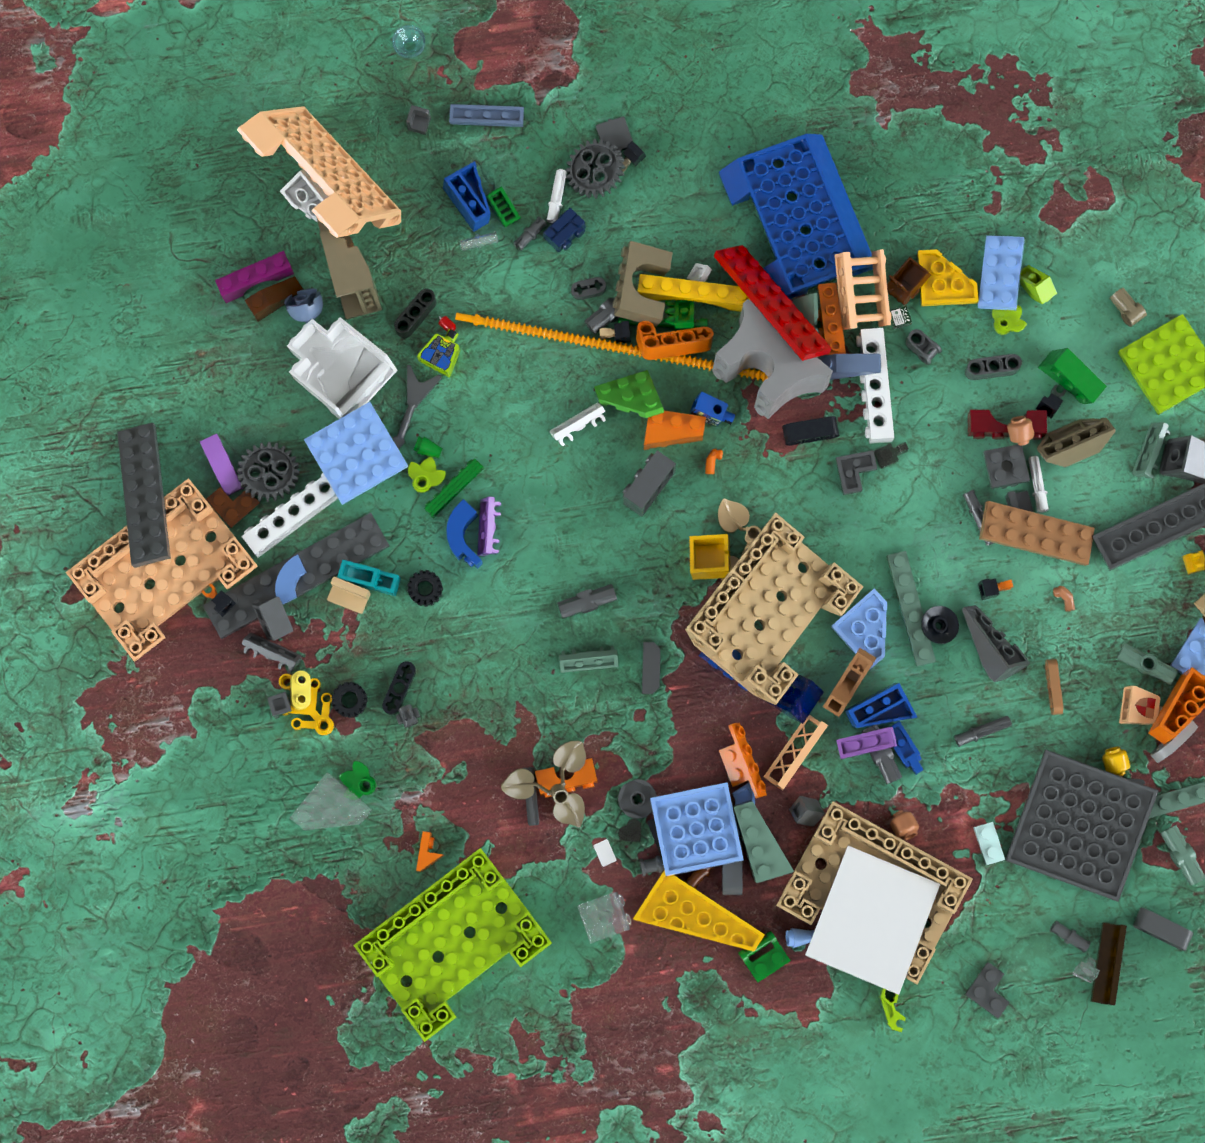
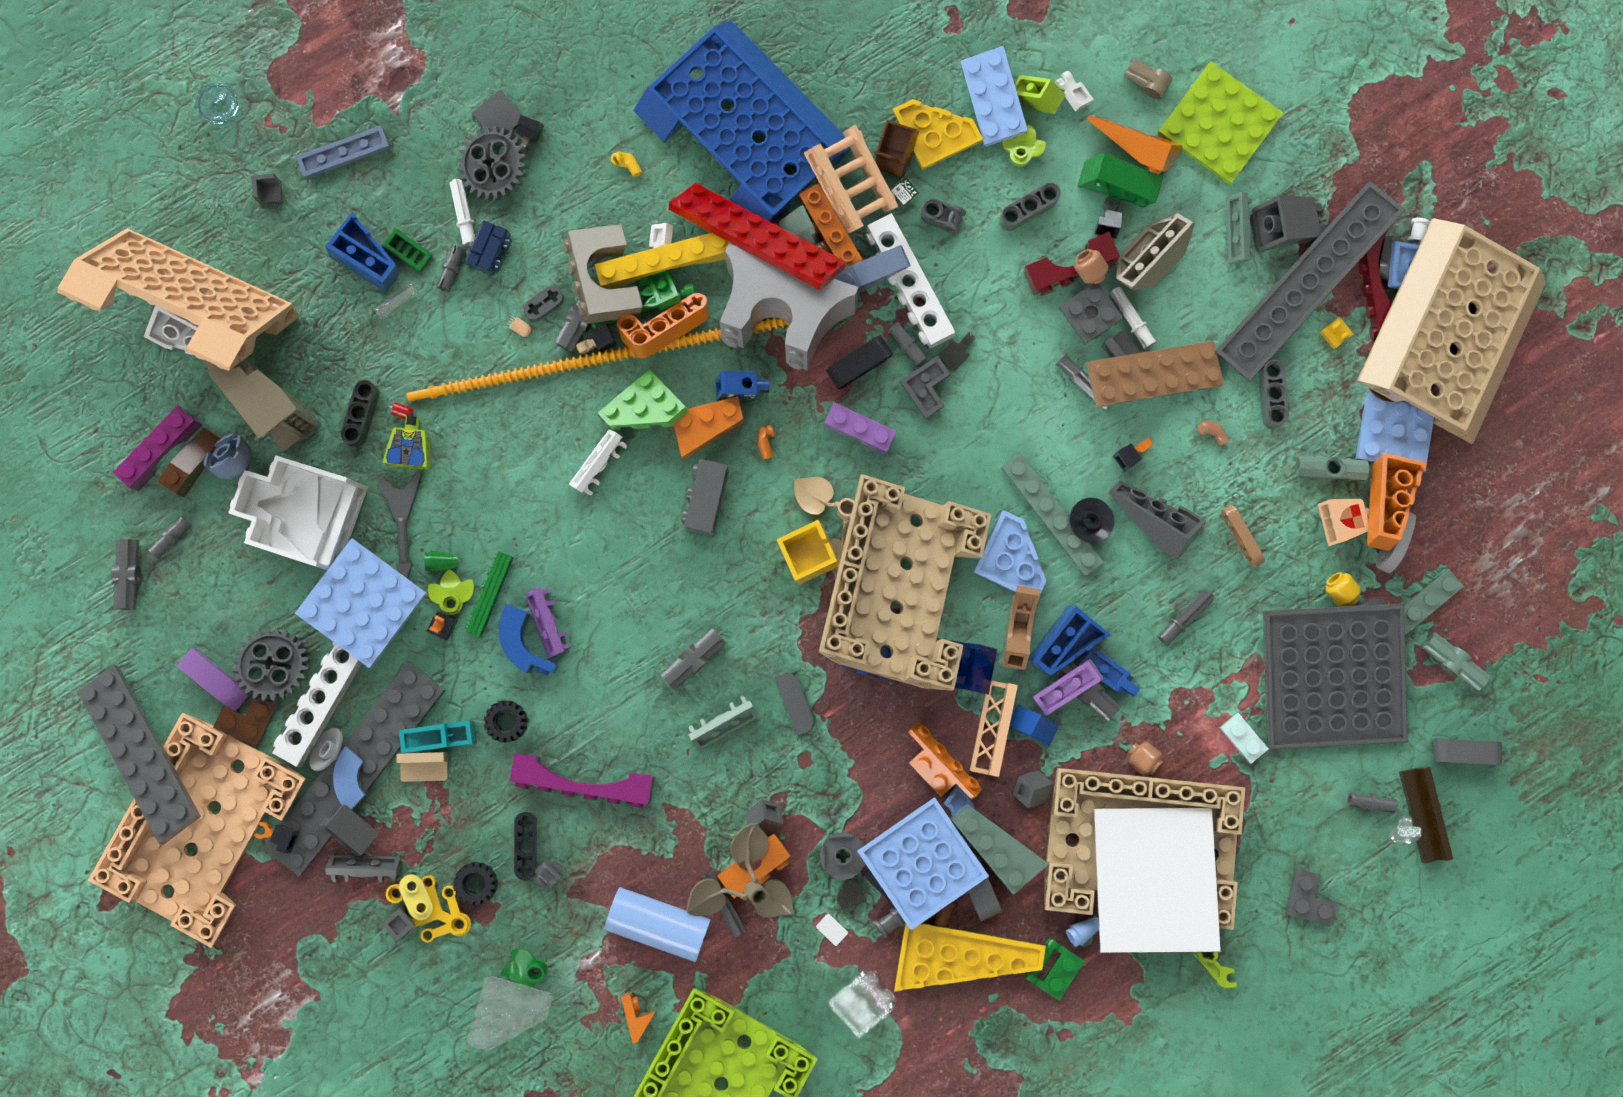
camera: 30 degrees left, 5 degrees up
none -> dark grey piece [111,539,141,610]
none -> dark grey pin [148,516,192,559]
none -> light grey dish [309,728,343,771]
none -> black piece [426,611,458,641]
none -> light nougat piece [506,316,531,337]
none -> magenta arch [509,753,654,808]
none -> light blue piece [604,887,711,962]
none -> yellow arm [611,152,643,178]
none -> dark grey panel [745,799,783,838]
none -> medium lavender arch [824,402,897,456]
none -> dark grey pin [888,322,927,366]
none -> blue slope [1009,705,1059,747]
none -> white plate [1055,71,1094,112]
none -> orange wedge [1087,115,1183,174]
none -> dark grey beam [1259,360,1289,429]

